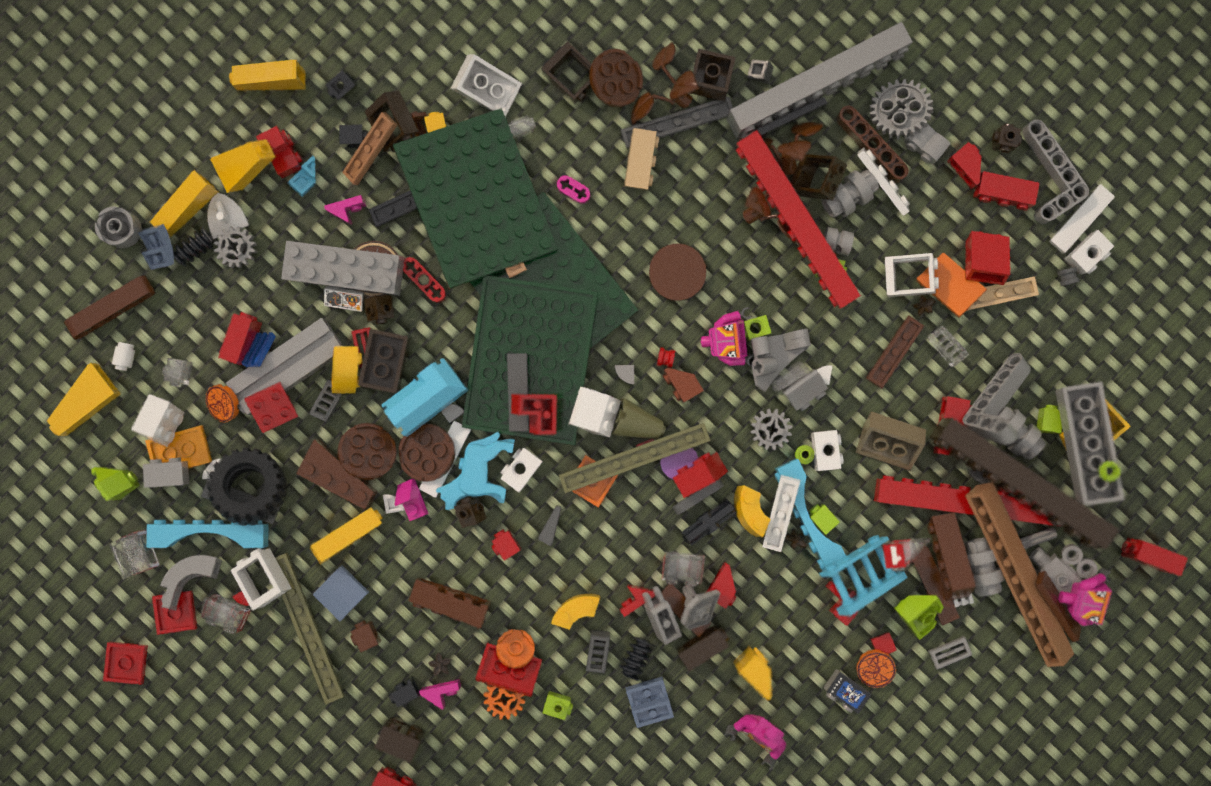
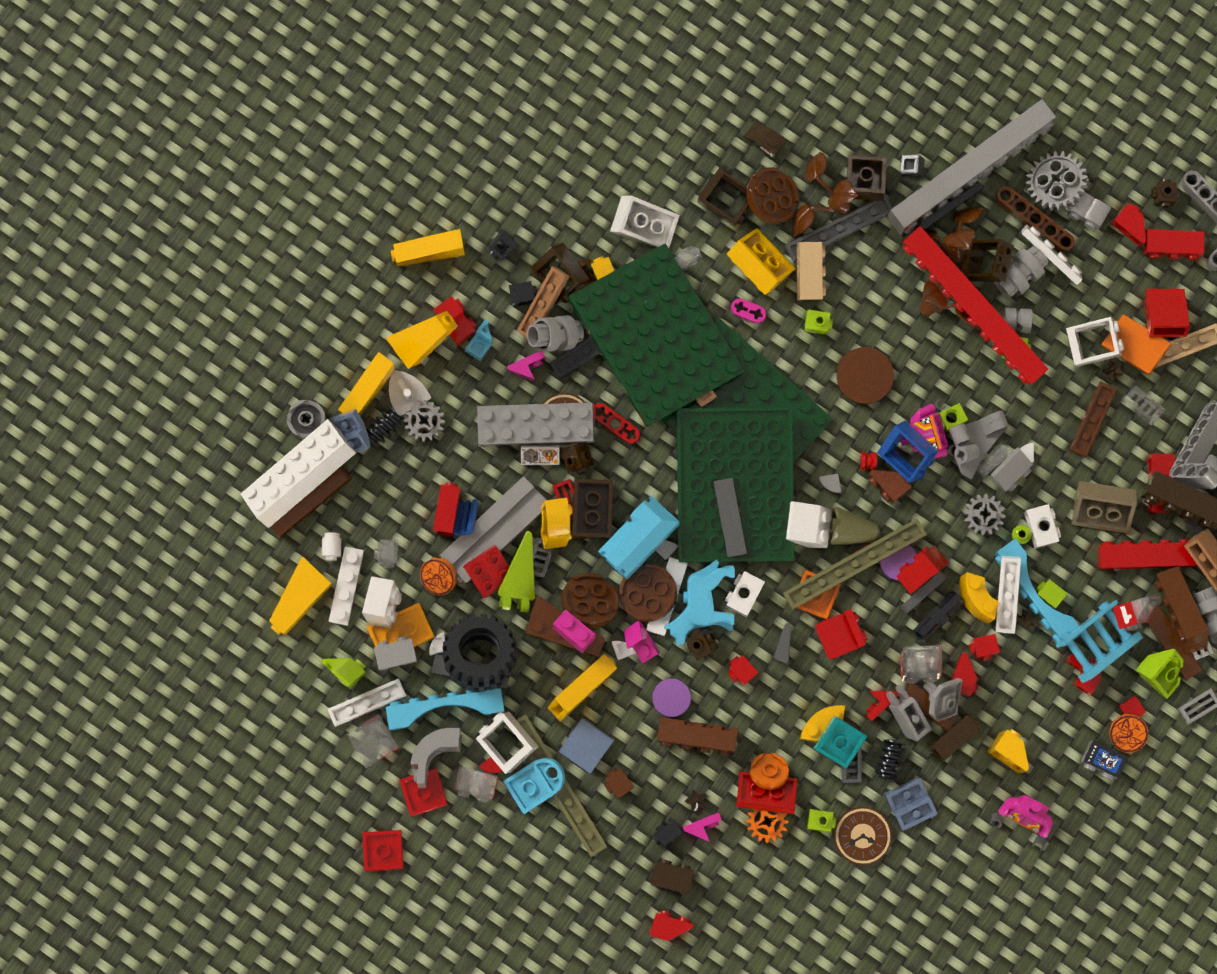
camera: 10 degrees left, 5 degrees down
red brick [511,394,557,435] -> none
none -> white brick [241,419,356,528]
none -> white tile [328,678,407,727]
none -> white plate [329,547,364,626]
none -> lime flag [498,531,535,613]
none -> medium azure tile [503,757,565,814]
none -> light grey piece [527,315,584,352]
none -> dark pink brick [552,609,595,653]
none -> medium lavender tile [652,679,691,717]
none -> yellow slope [727,228,796,295]
none -> dark brown slope [744,122,786,160]
none -> lime brick [804,310,833,335]
none -> teal plate [814,715,867,769]
none -> red bracket [815,609,868,660]
none -> tile [833,807,892,865]
none -> blue window [877,421,938,483]
none -> red brick [969,634,1000,661]

